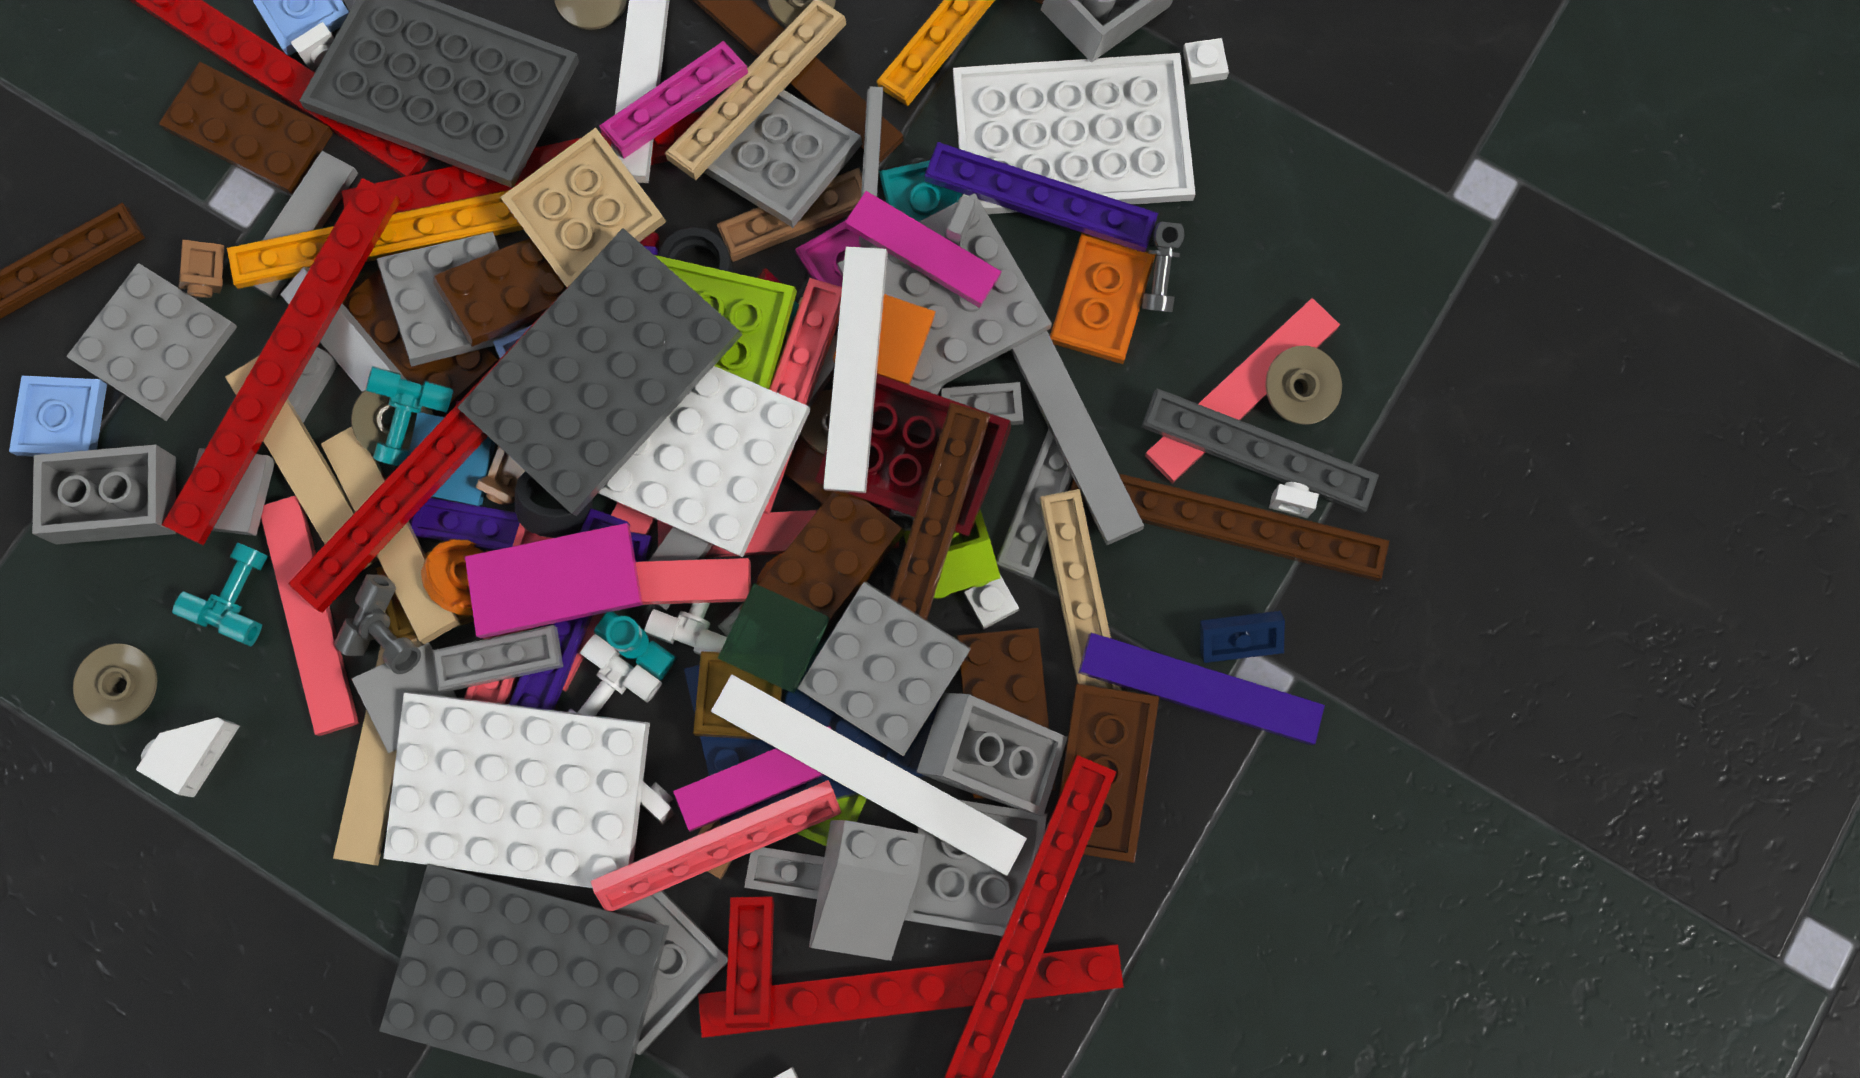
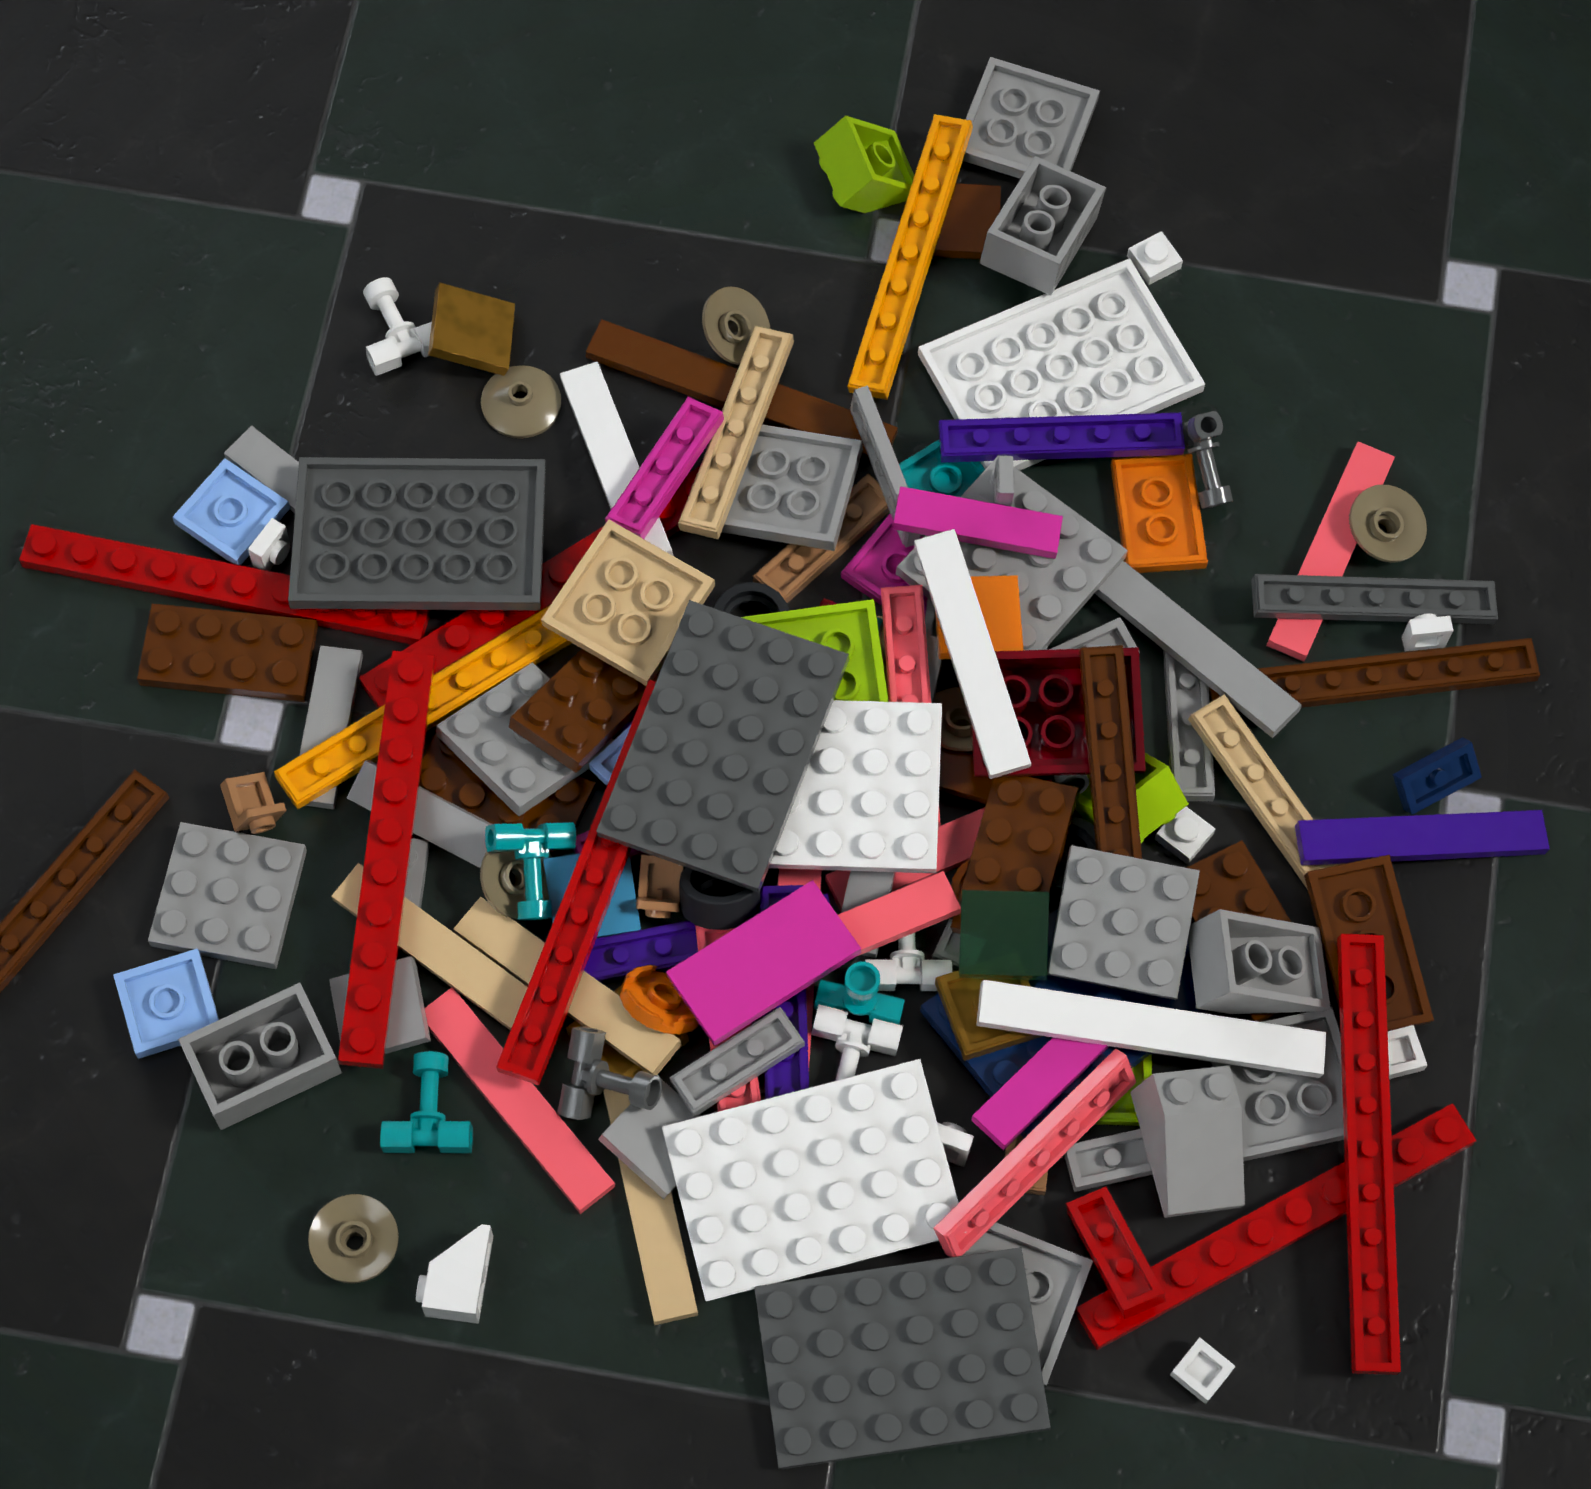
camera: 25 degrees left, 10 degrees down
none -> white plate [1388,1025,1427,1079]

